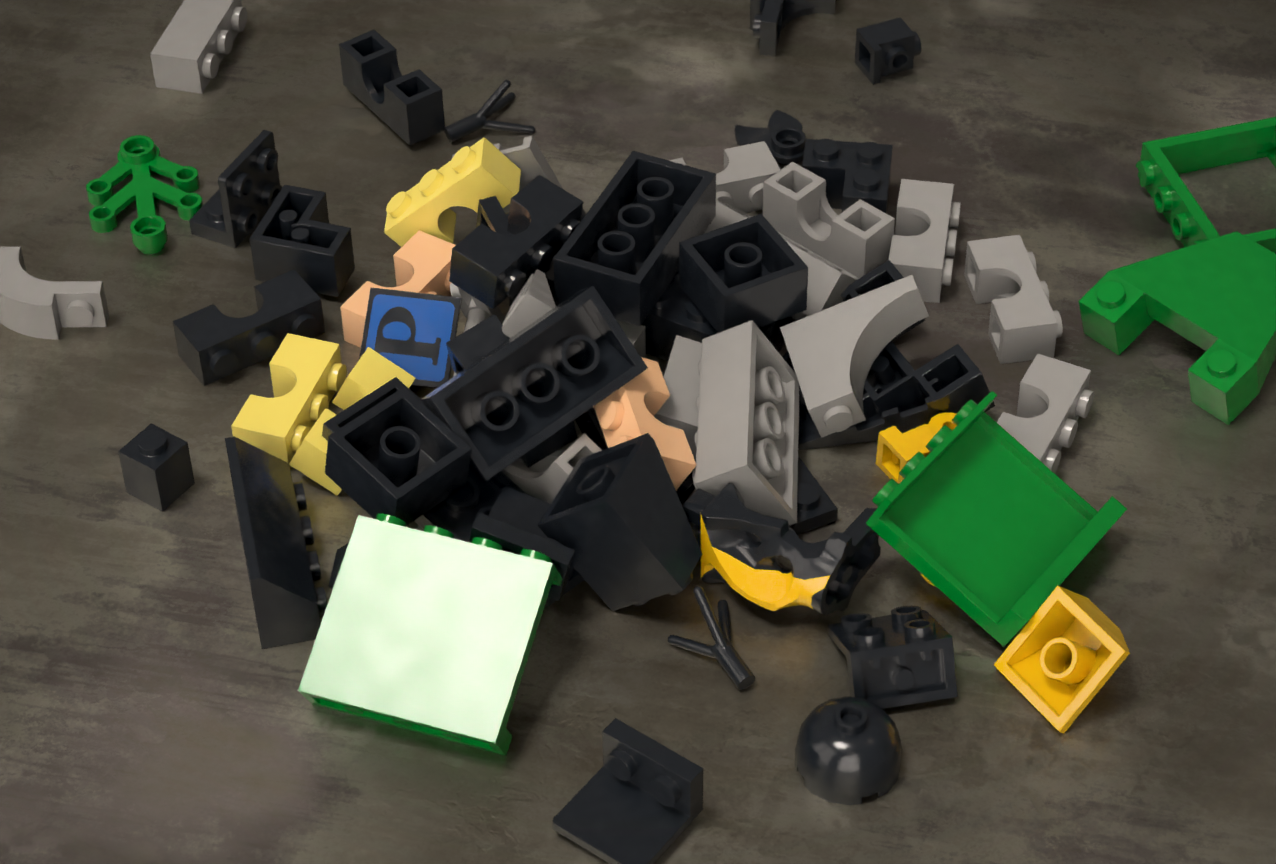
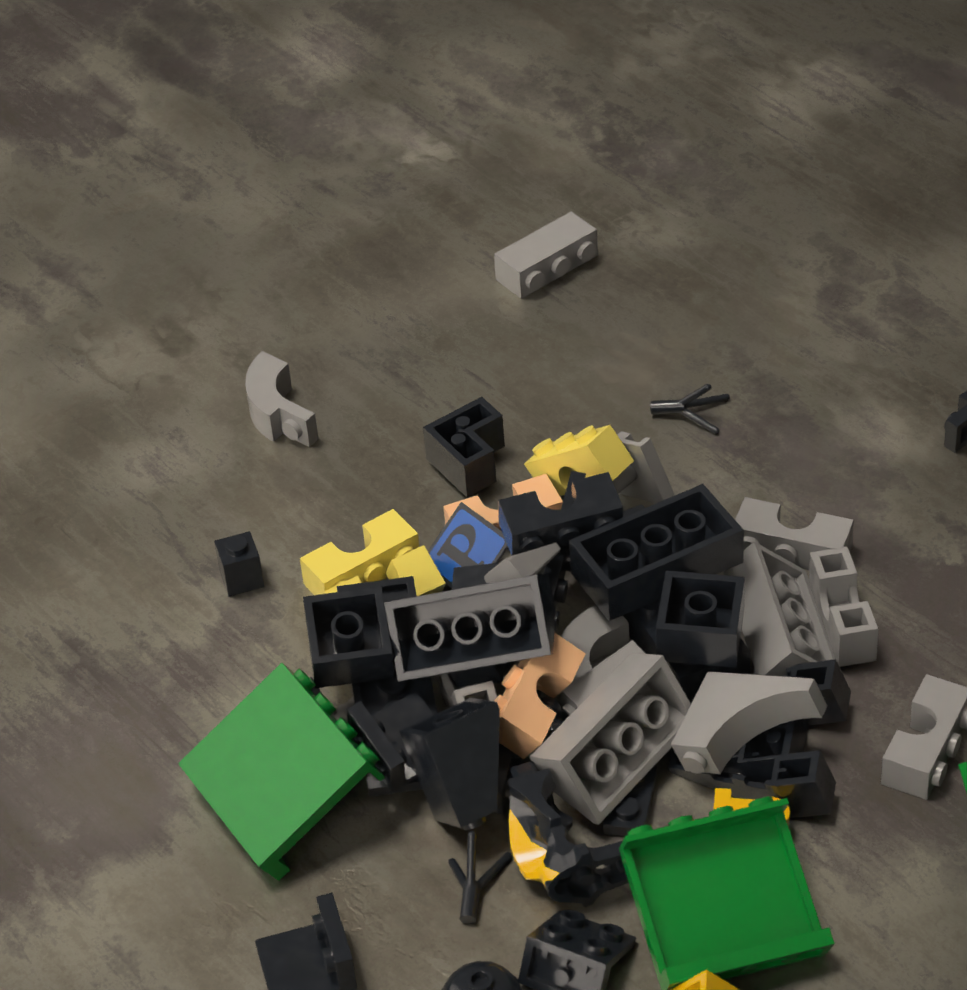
camera: 40 degrees right, 0 degrees up
green plant [86,135,203,254] -> none
black arch [173,270,325,386] -> none
black bracket [189,130,282,248] -> none
black slope [225,436,327,649] -> none
black arch [339,30,445,145] -> none
black plate [734,110,806,165] -> none
black brick [802,139,893,214] -> none
light grey arch [889,179,961,303] -> none
light grey arch [997,353,1095,473] -> none

